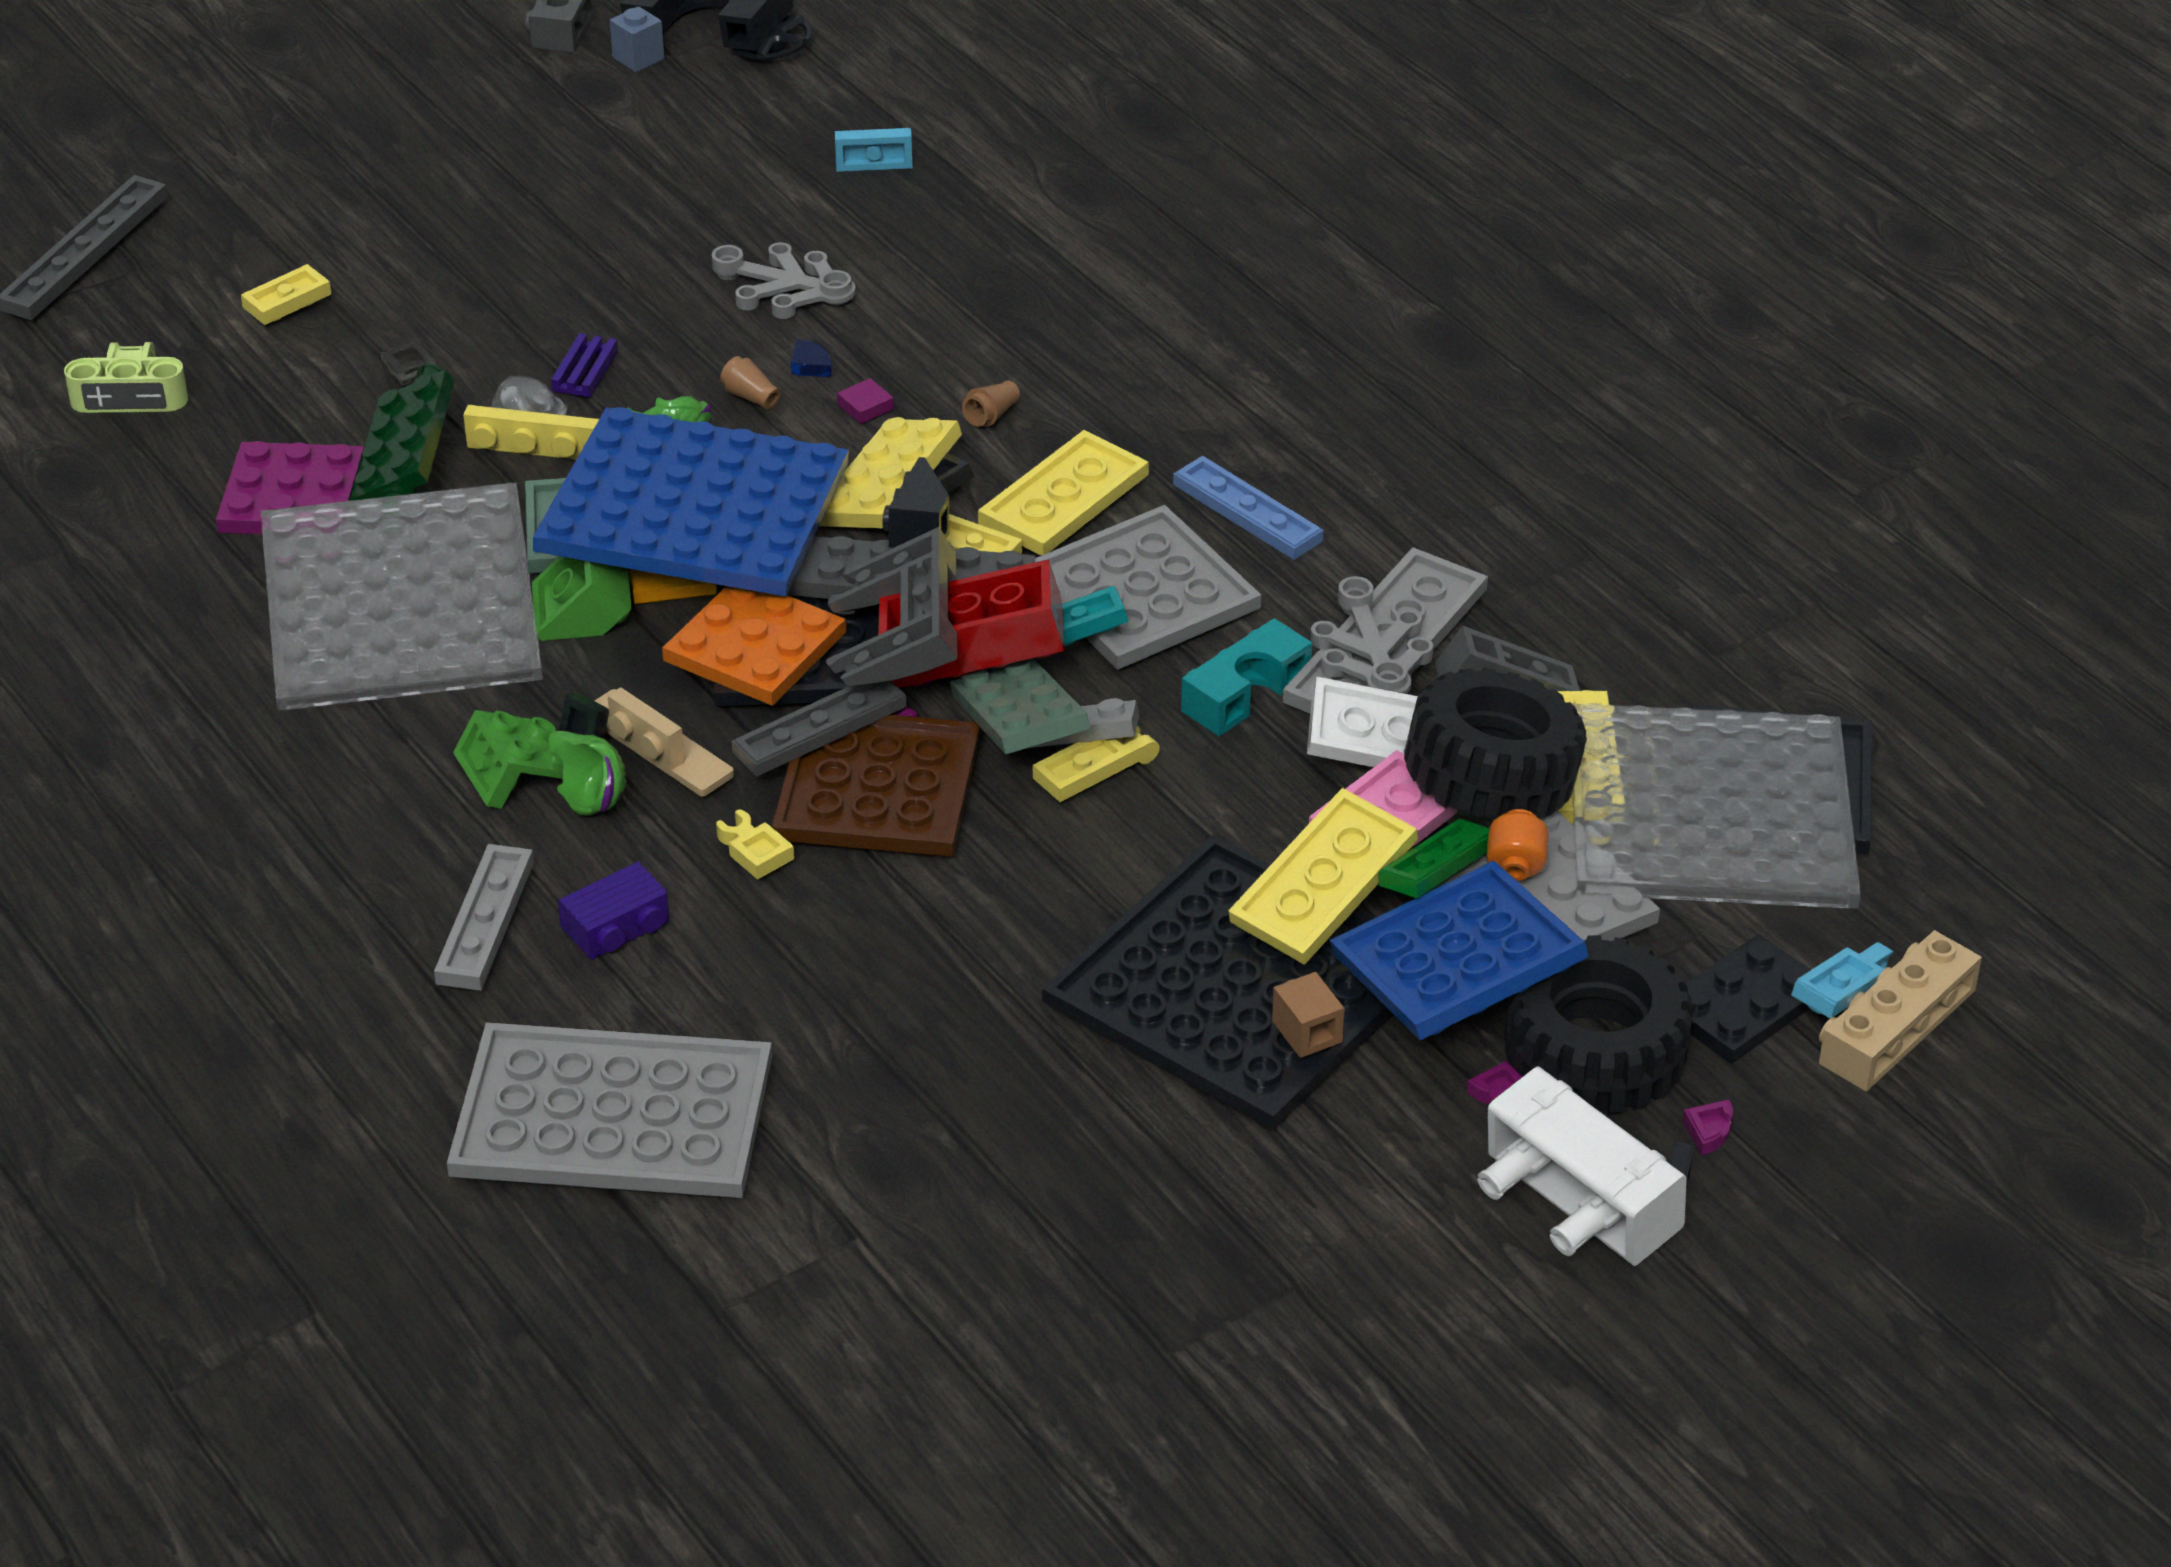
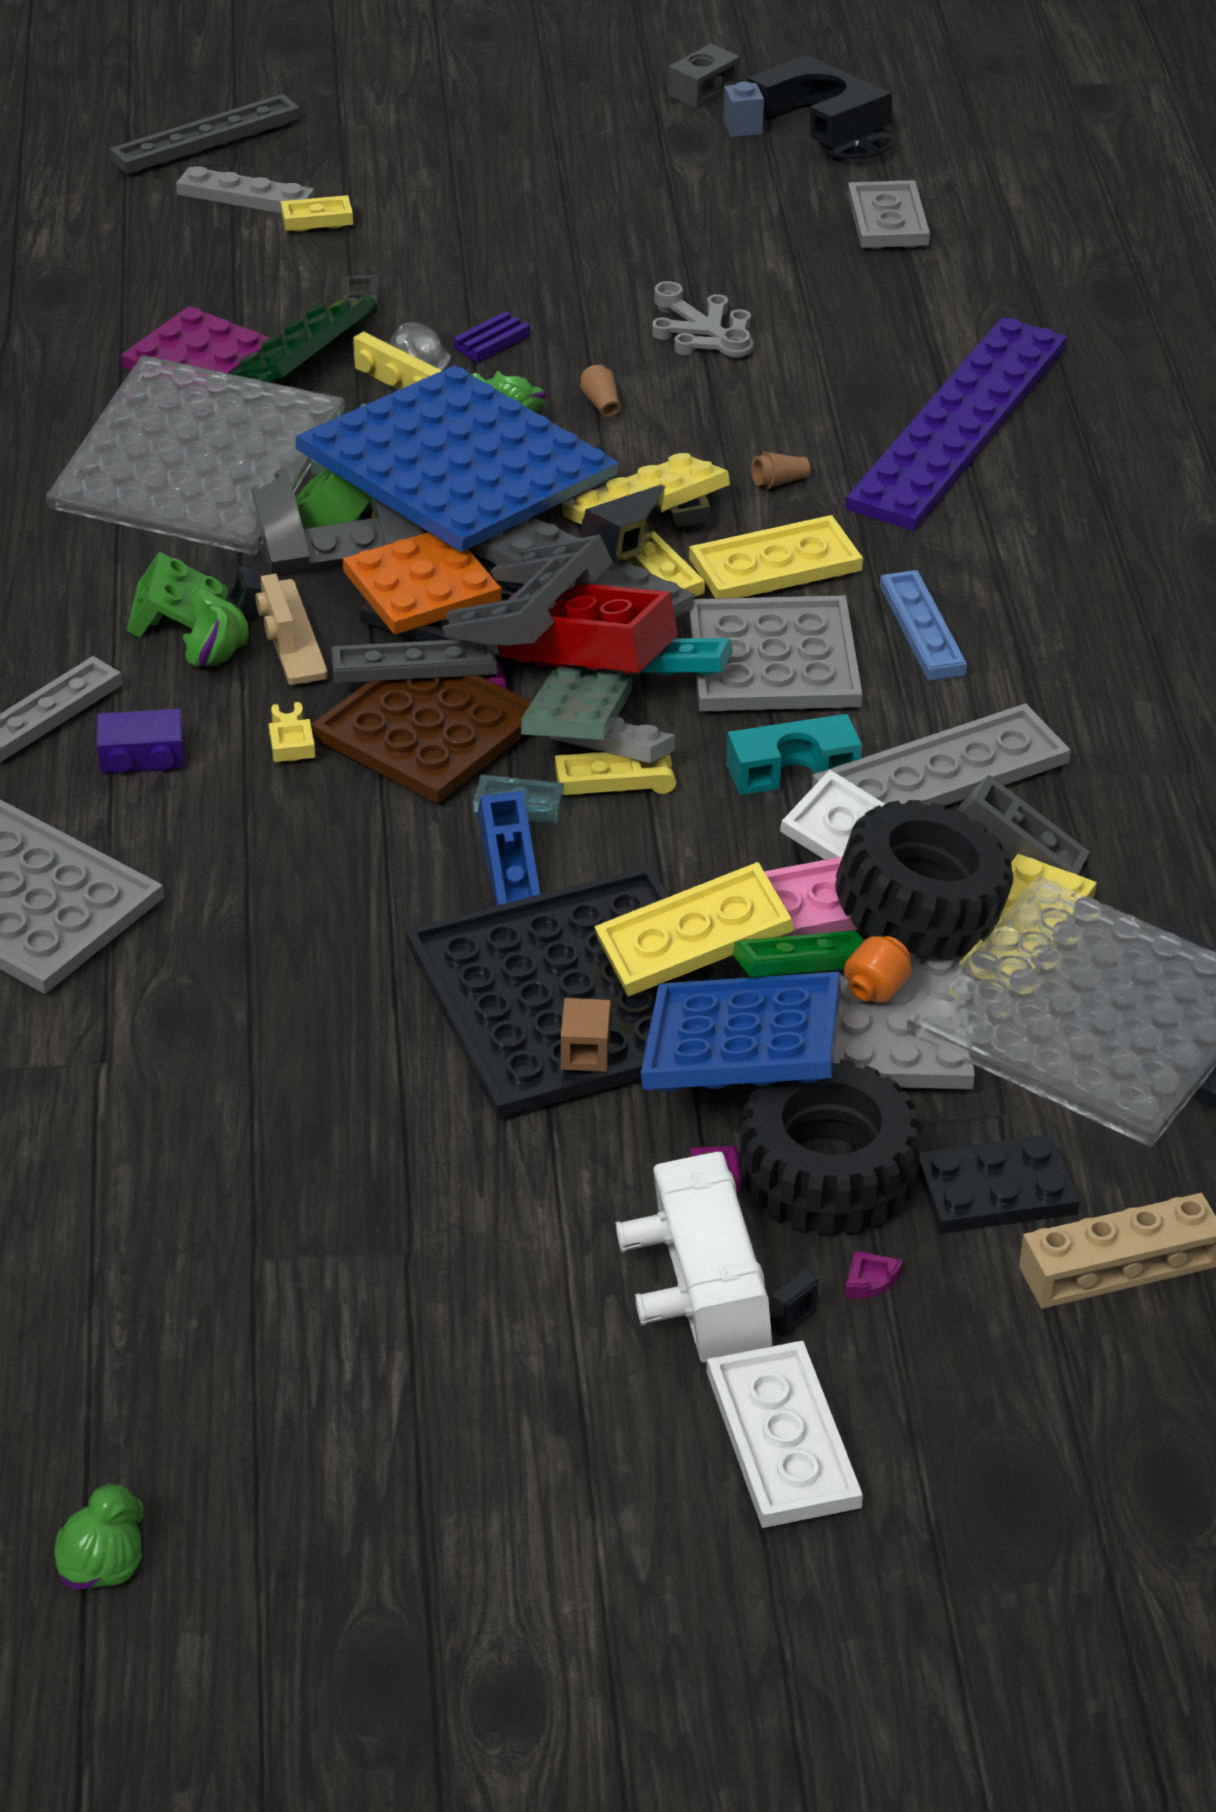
camera: 30 degrees right, 0 degrees up
yellowish green beam [64,342,188,413] -> none
clear blue tile [791,339,832,377] -> none
medium azure plate [835,128,913,172] -> none
magenta tile [837,378,894,424] -> none
light grey plant [1310,576,1434,694] -> none
medium azure hinge [1791,942,1893,1018] -> none
none -> light grey plate [176,166,315,213]
none -> dark grey wedge [251,467,423,576]
none -> clear light blue plate [473,775,564,823]
none -> blue slope [477,791,540,906]
none -> white plate [706,1341,863,1528]
none -> dark purple plate [846,317,1067,531]
none -> light grey plate [848,180,930,249]

